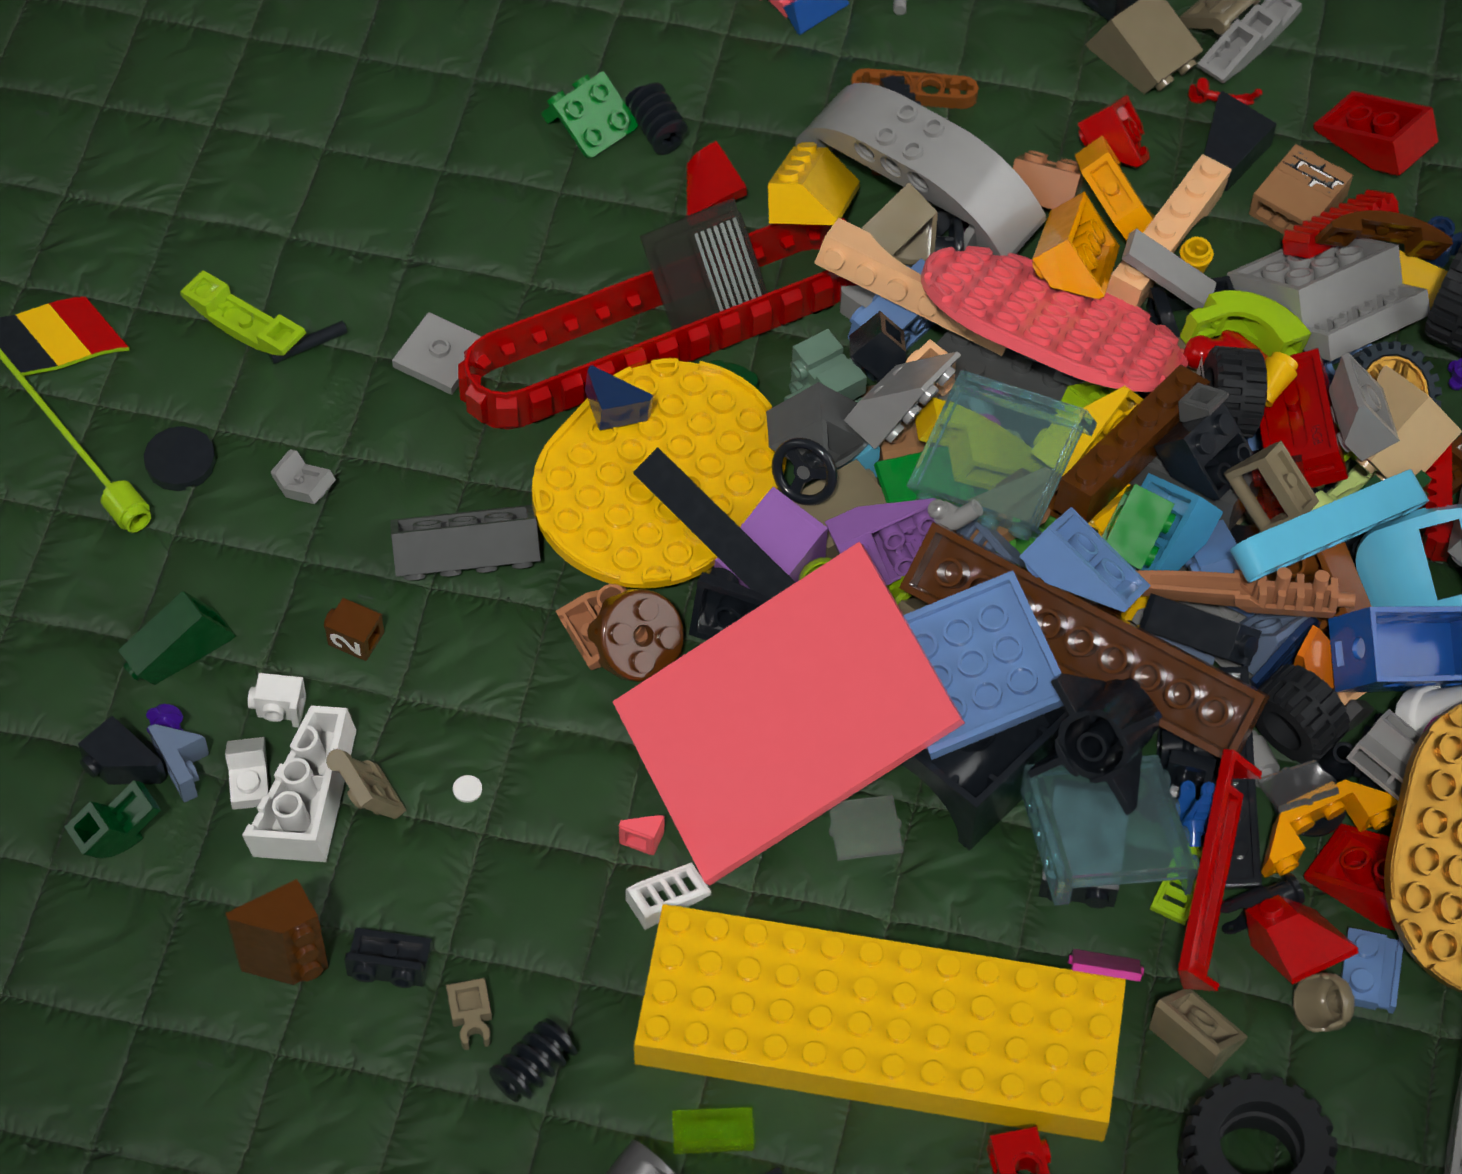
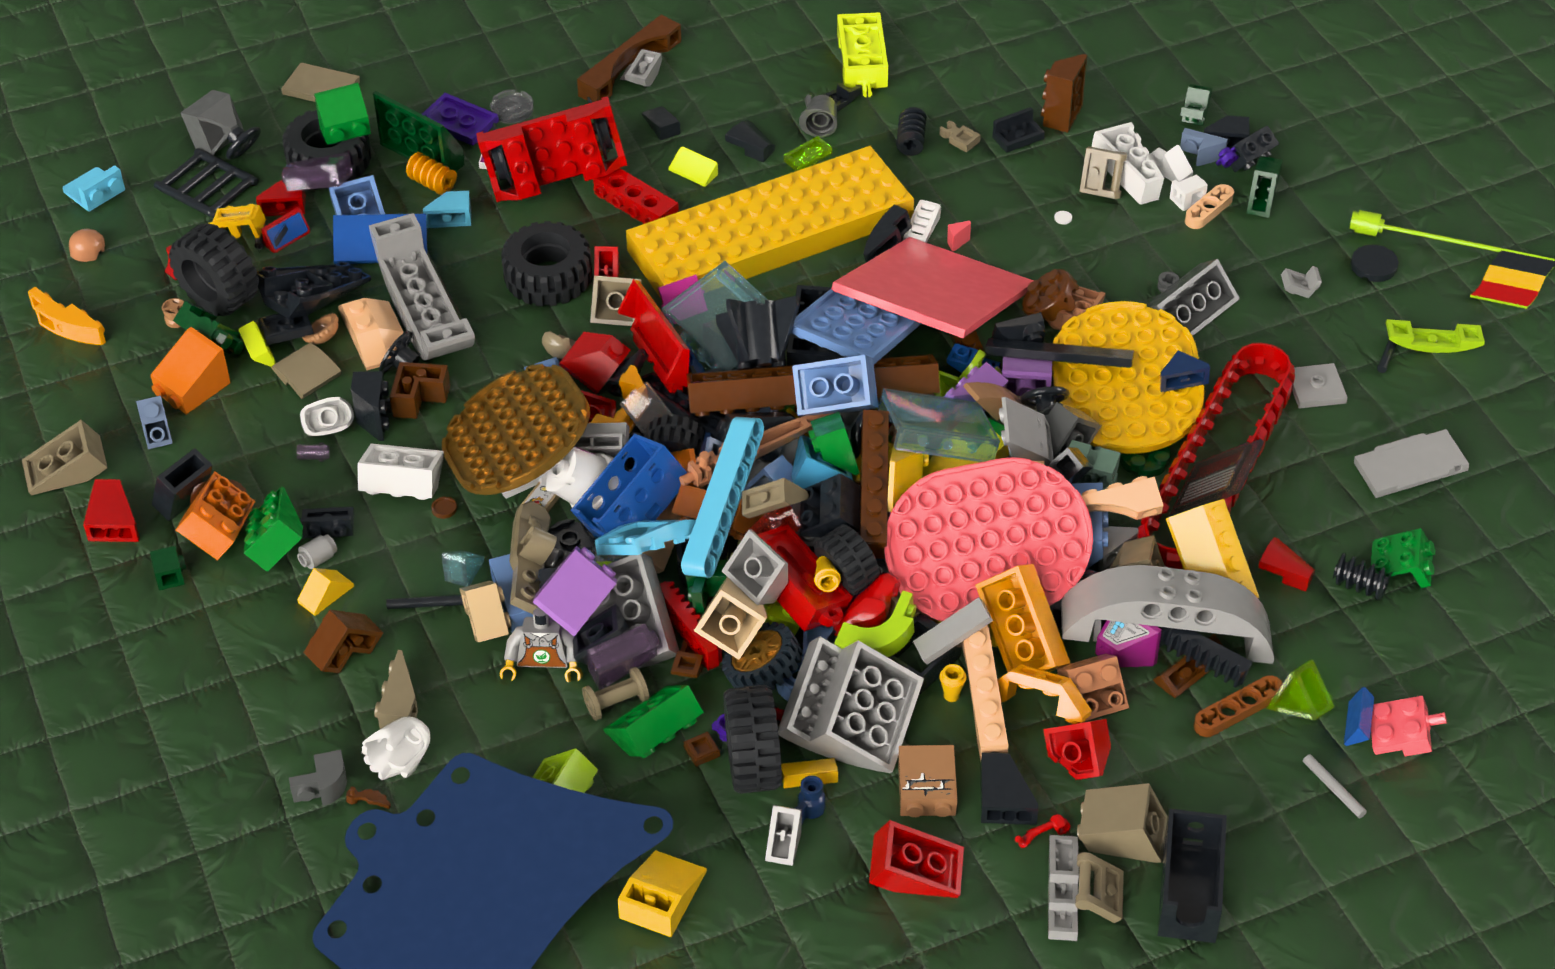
camera: 145 degrees right, 10 degrees down
reddish brown brick [324,598,384,661] -> none
light grey arm [927,499,983,530] -> none
dark grey slope [1178,383,1229,422] -> none
red gear [1282,189,1399,259] -> none
reddish brown slope [1315,210,1453,260] -> none
none -> red slope [594,246,620,277]
none -> black slope [863,204,912,262]
none -> medium nougat slope [963,382,1025,421]
none -> dark grey bush [1157,272,1179,293]
none -> light nougat beam [1185,184,1234,229]
none -> black bracket [1230,126,1279,172]
none -> clear neon green slope [1266,660,1335,720]
none -> light grey piece [1354,429,1469,498]

